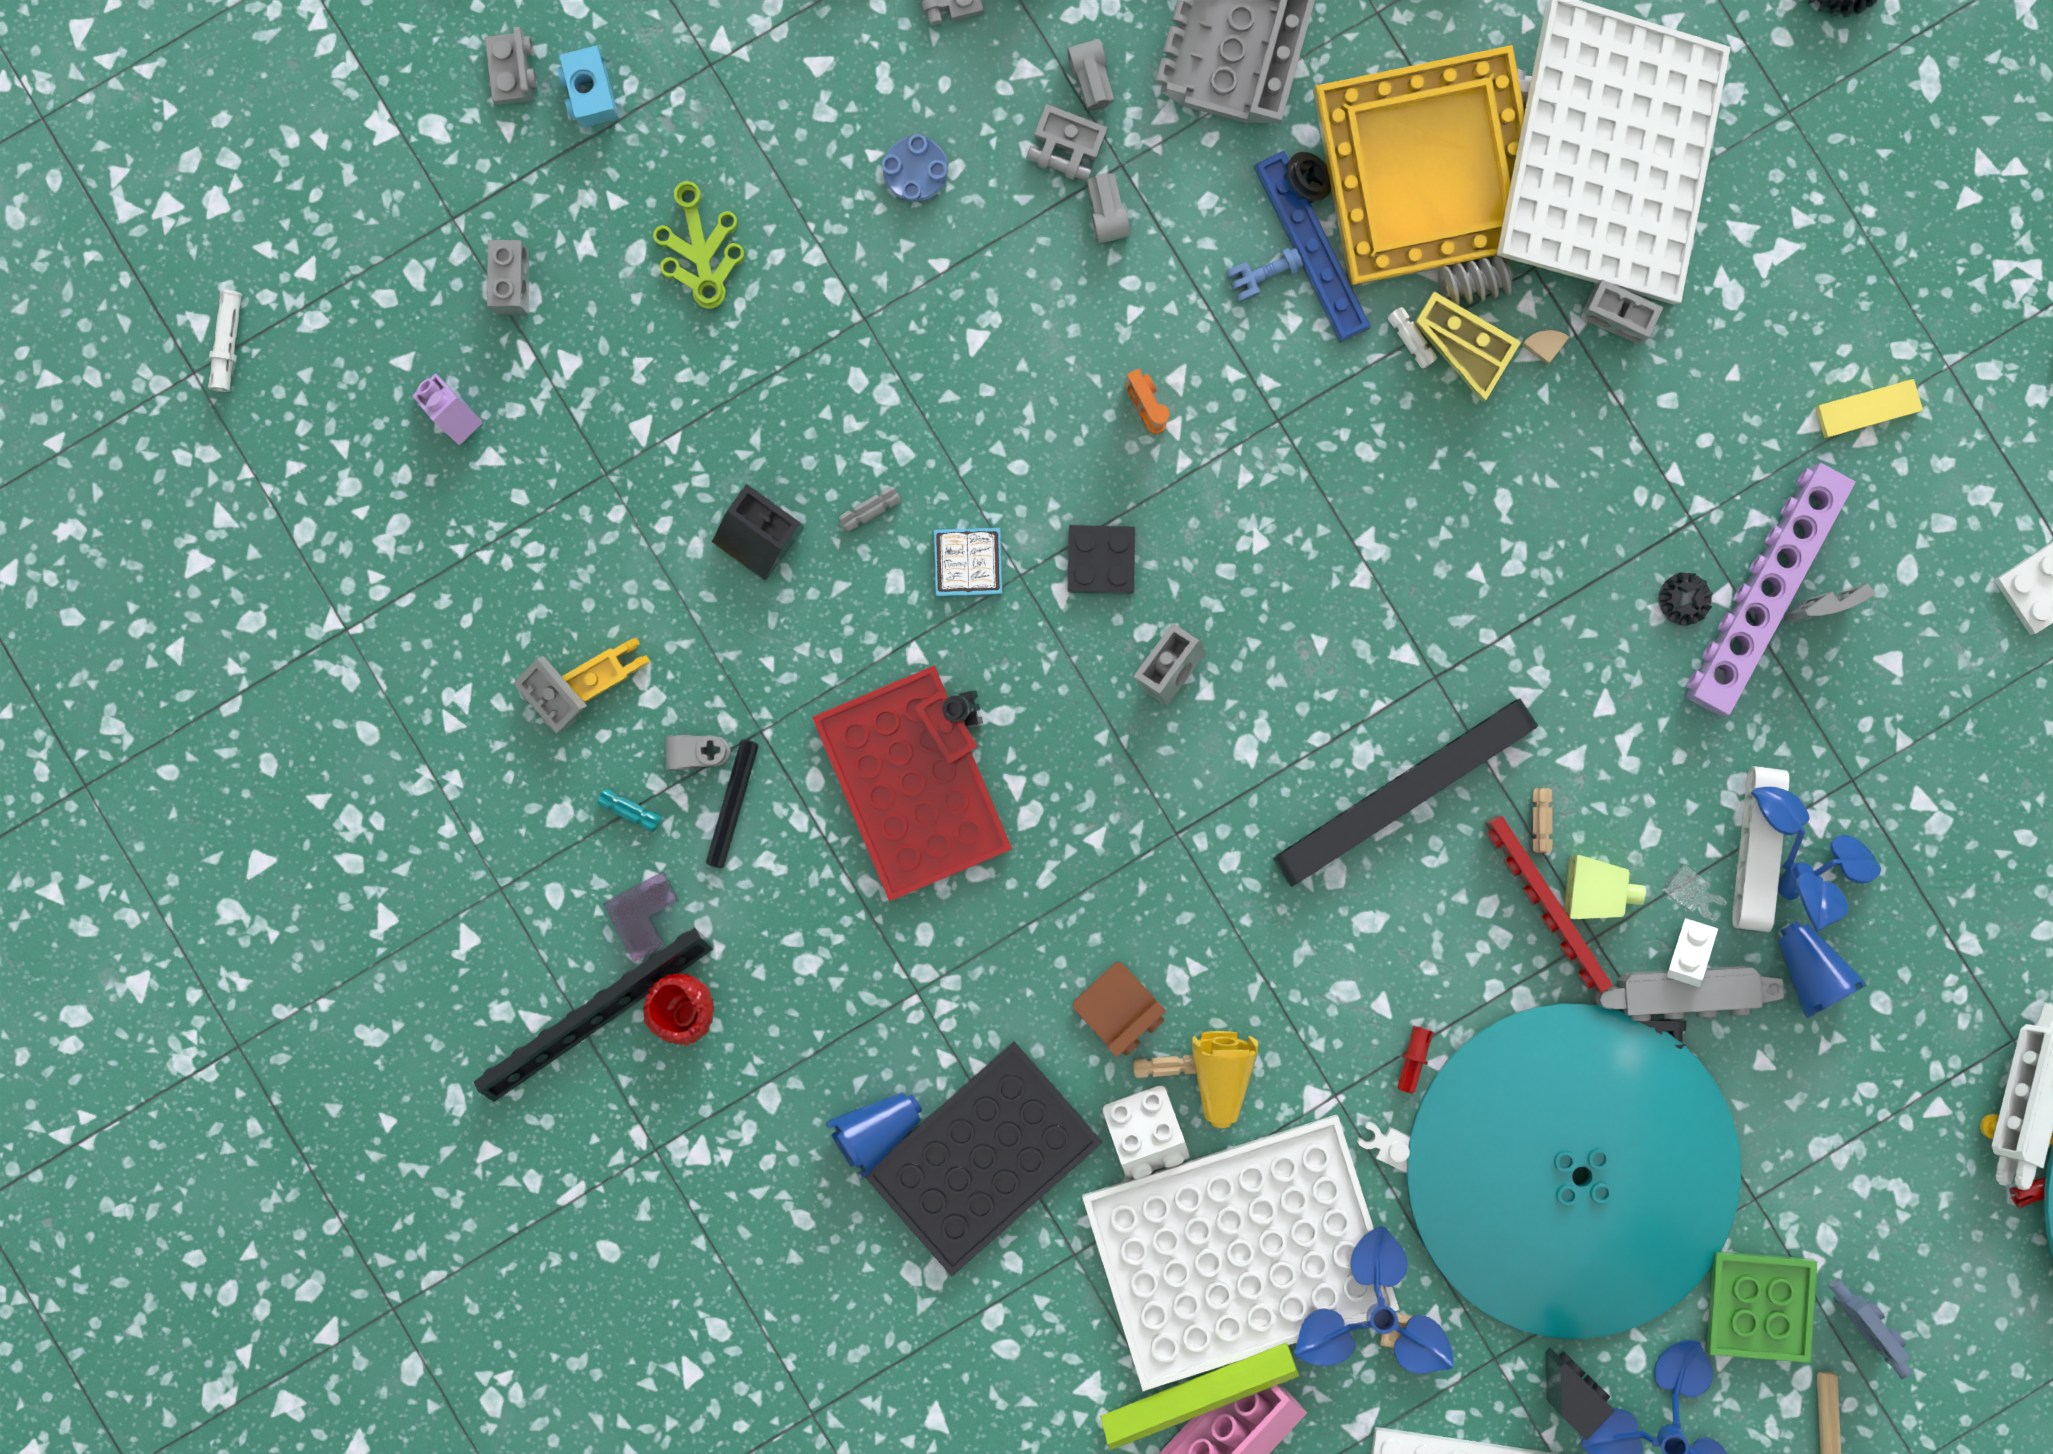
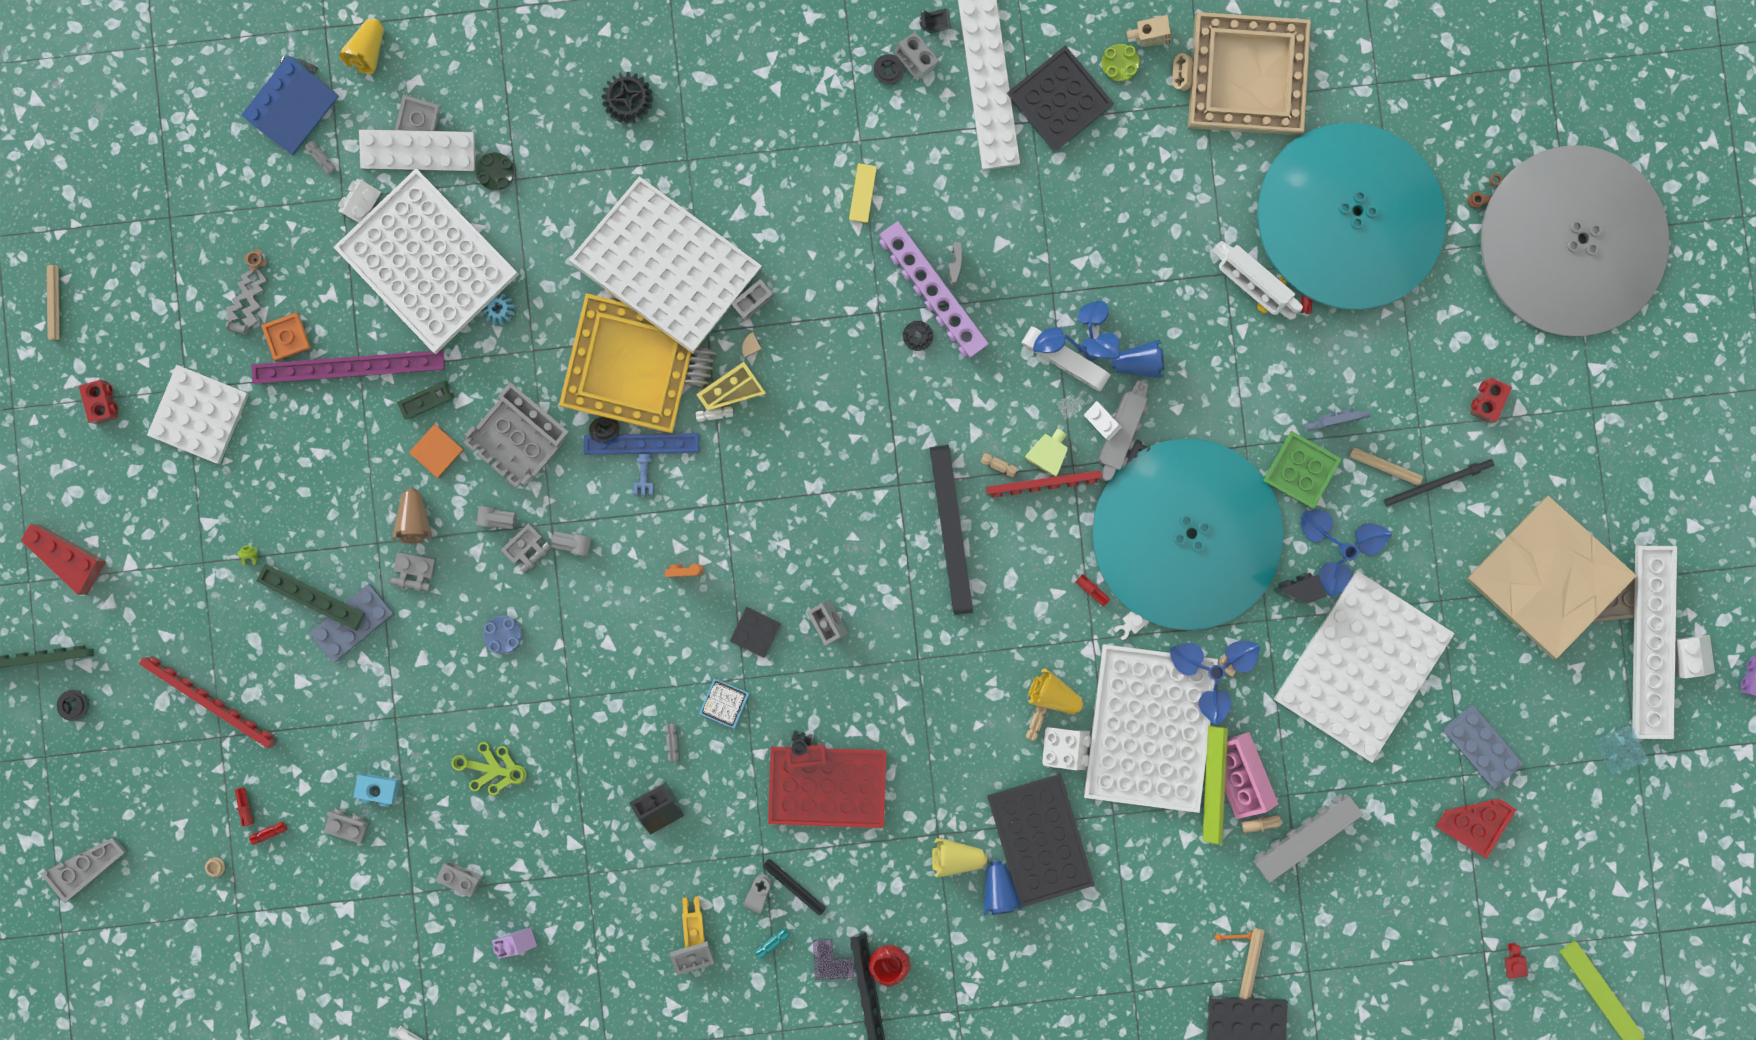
camera: 65 degrees left, 0 degrees up
dark orange bracket [1073,962,1166,1057] -> none
none -> light yellow cone [932,838,987,877]

